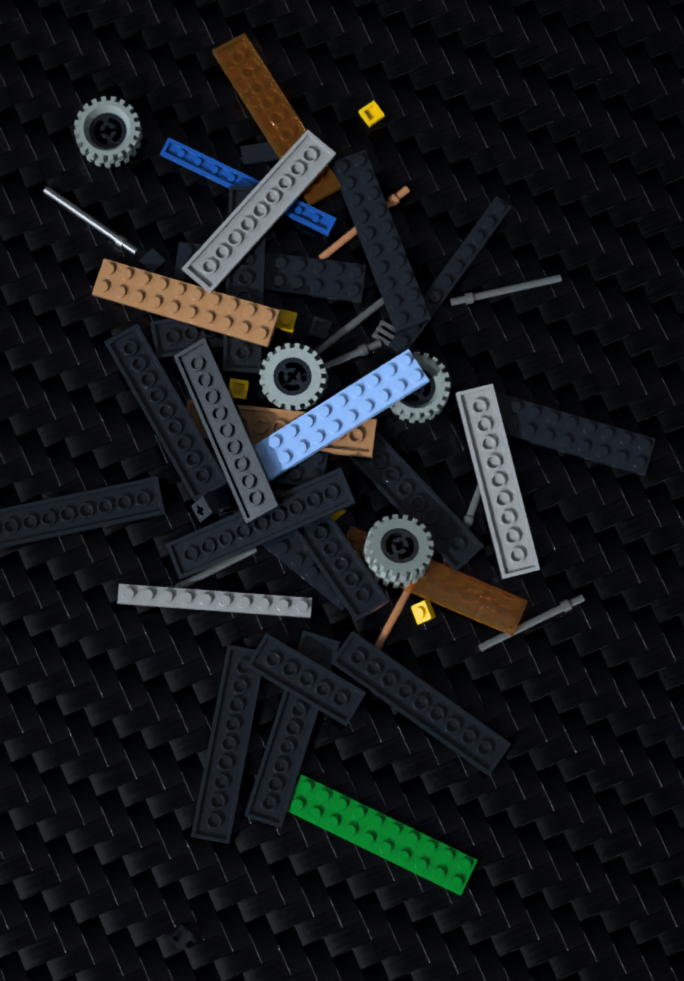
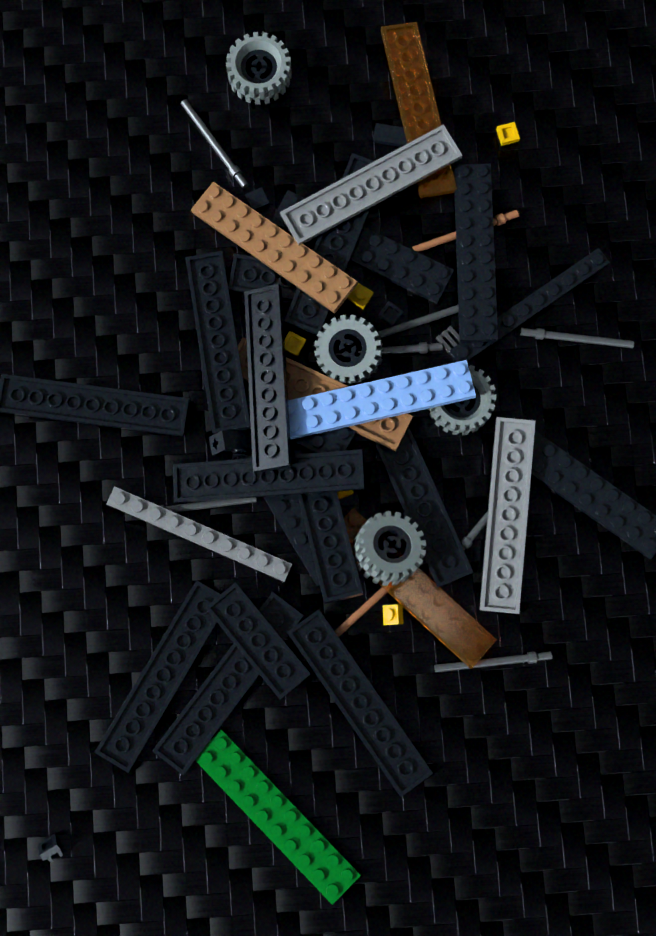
camera: 20 degrees right, 0 degrees up
blue plate [160,137,337,236] -> none

